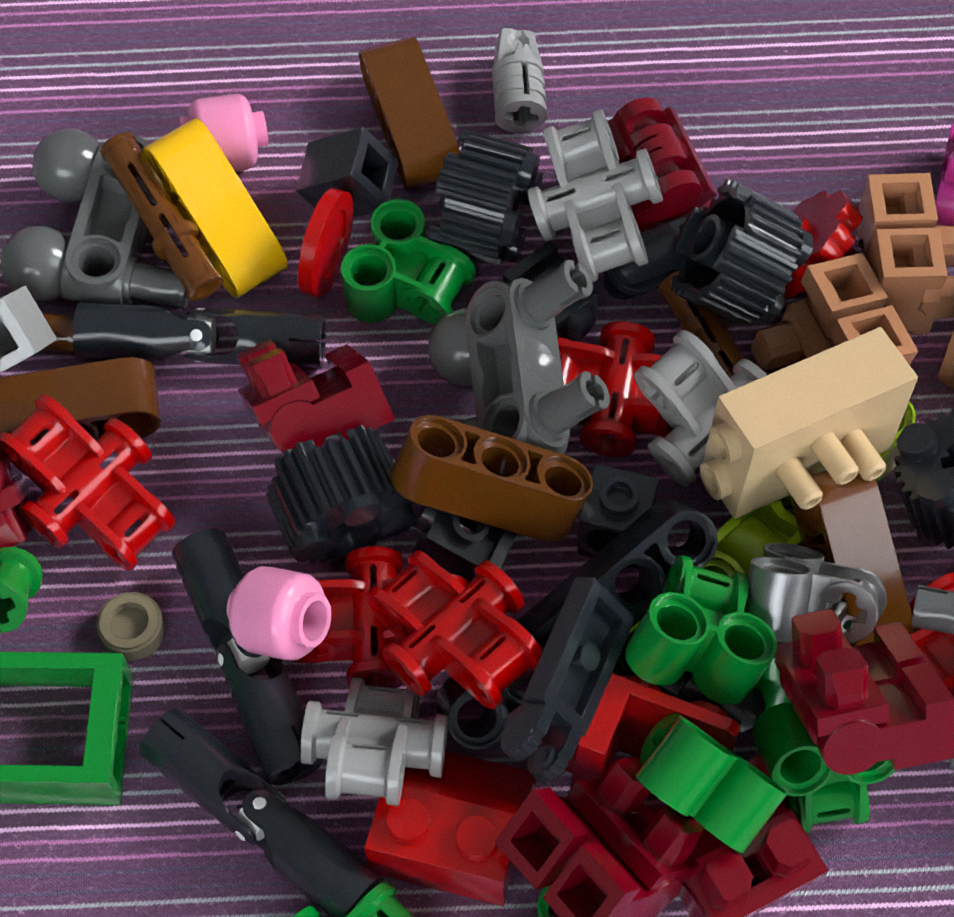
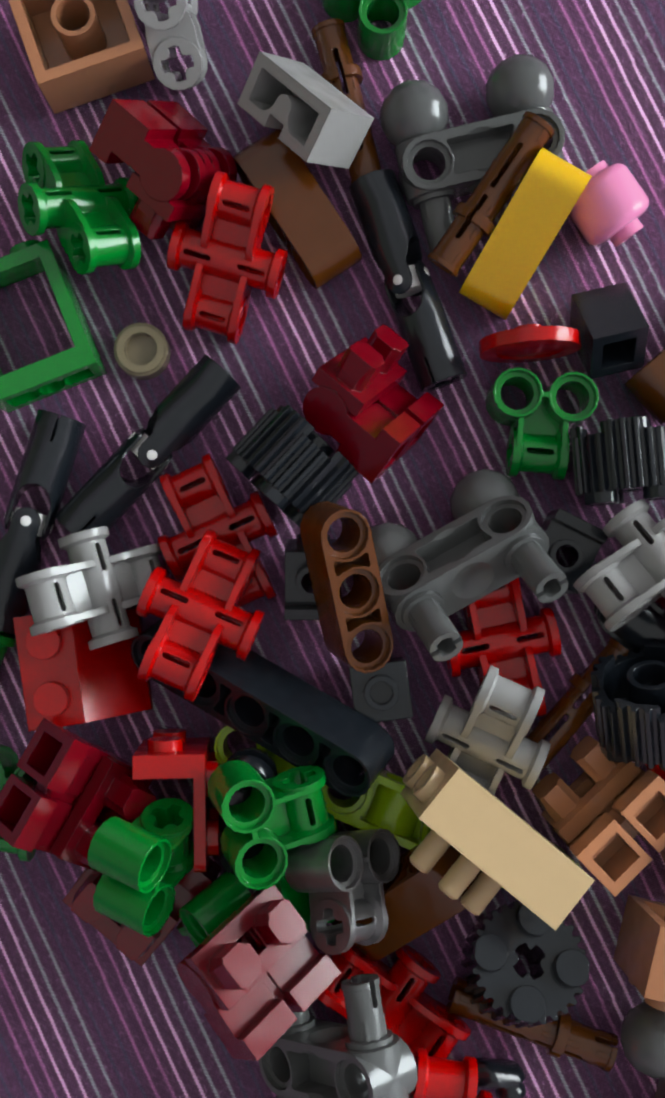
camera: 65 degrees right, 25 degrees up
bright pink head [227,566,331,660] -> none
black hinge [499,577,635,784] -> none

